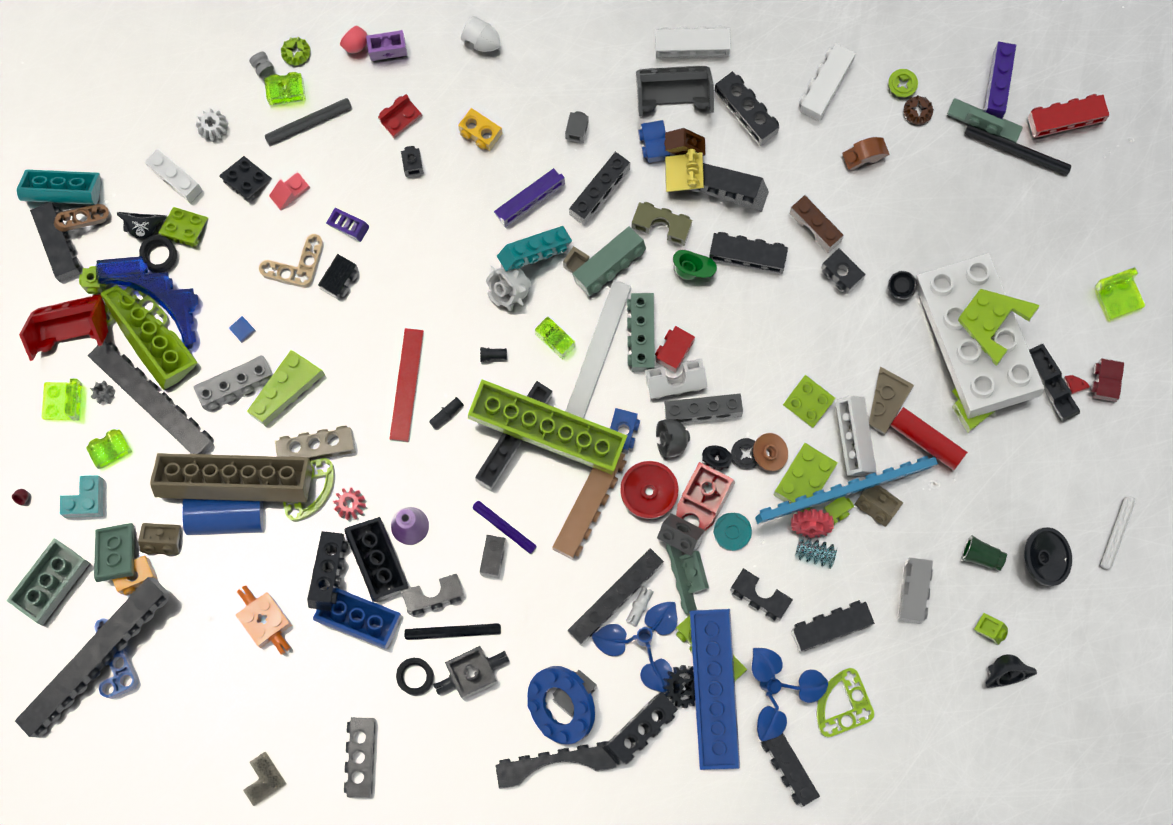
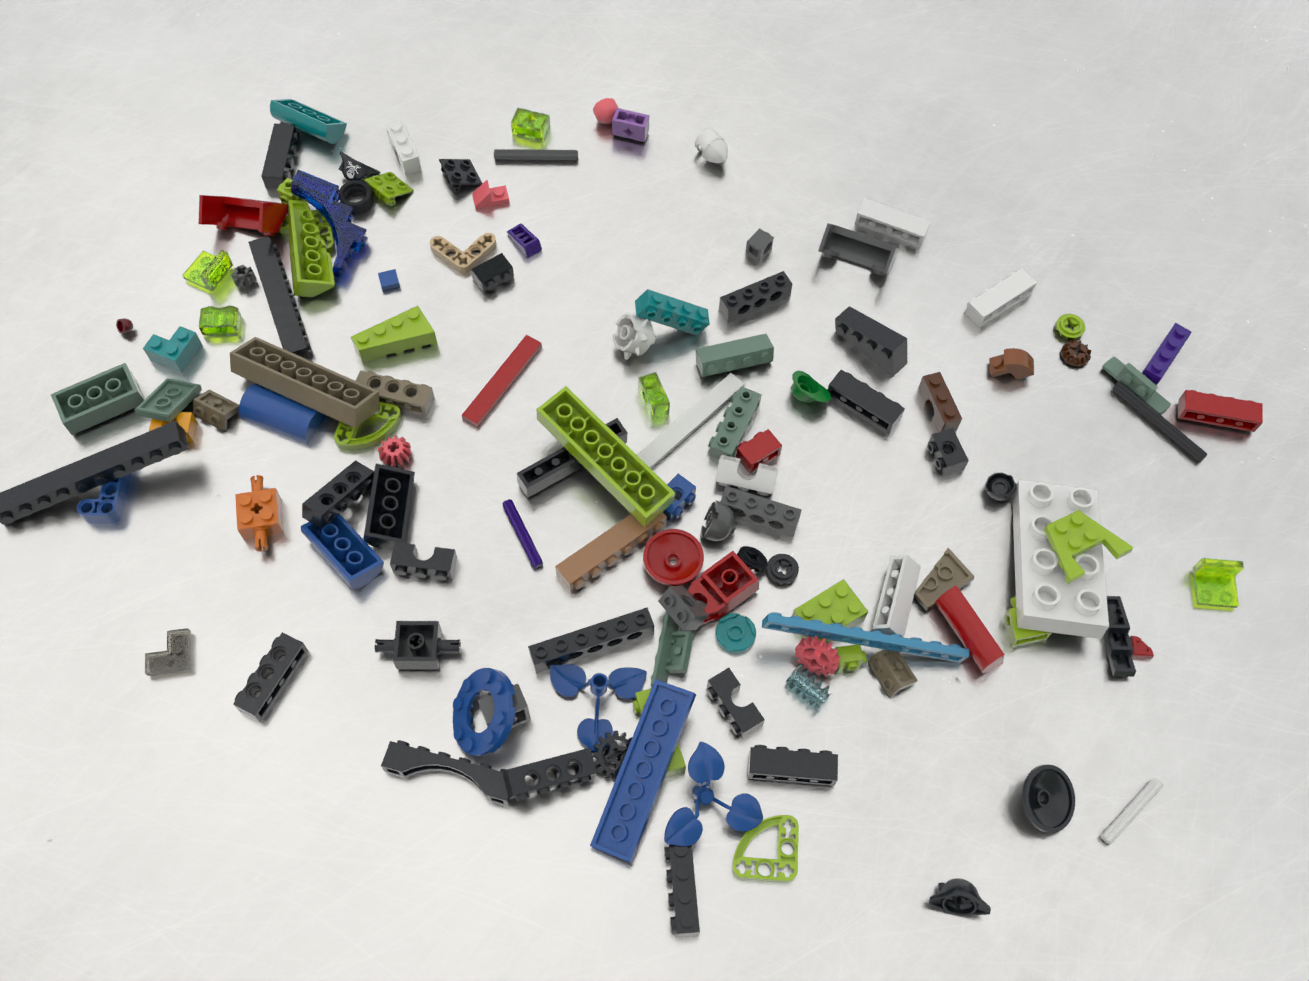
camera: 20 degrees right, 15 degrees down
medium nougat beam [54,204,109,231] -> none
light grey brick [193,355,273,410] -> none
white gear [196,108,228,141] -> none
light grey wheel [249,51,274,78] -> none
lime gear [281,37,310,66] -> none
red bracket [378,94,422,139] -> none
medium lavender cone [390,506,429,545] -> none
black tyre [395,657,434,696] -> none
black brick [401,146,424,177] -> none
black axle [404,623,501,640] -> none
black axle [429,397,464,429] -> none
yellow brick [458,108,503,151] -> none
brick [479,534,507,579] -> none
black pin [480,347,507,362] -> none
dark purple fence [494,168,565,228] -> none
dark tan panel [563,246,589,273] -> none
white pin [626,586,654,627] -> none
olive arch [631,202,693,246] -> none
blue brick [638,120,670,163] -> none
reddish brown brick [664,128,705,156] -> none
light yellow hinge [665,149,704,192] -> none
black brick [714,71,779,146] -> none
nougat dish [753,433,788,471] -> none
lime hinge [783,375,836,428] -> none
light grey wedge [898,557,933,624] -> none
dark green plant [962,535,1007,571] -> none
lime bracket [974,613,1008,645] -> none
dark red brick [1091,358,1124,402] -> none

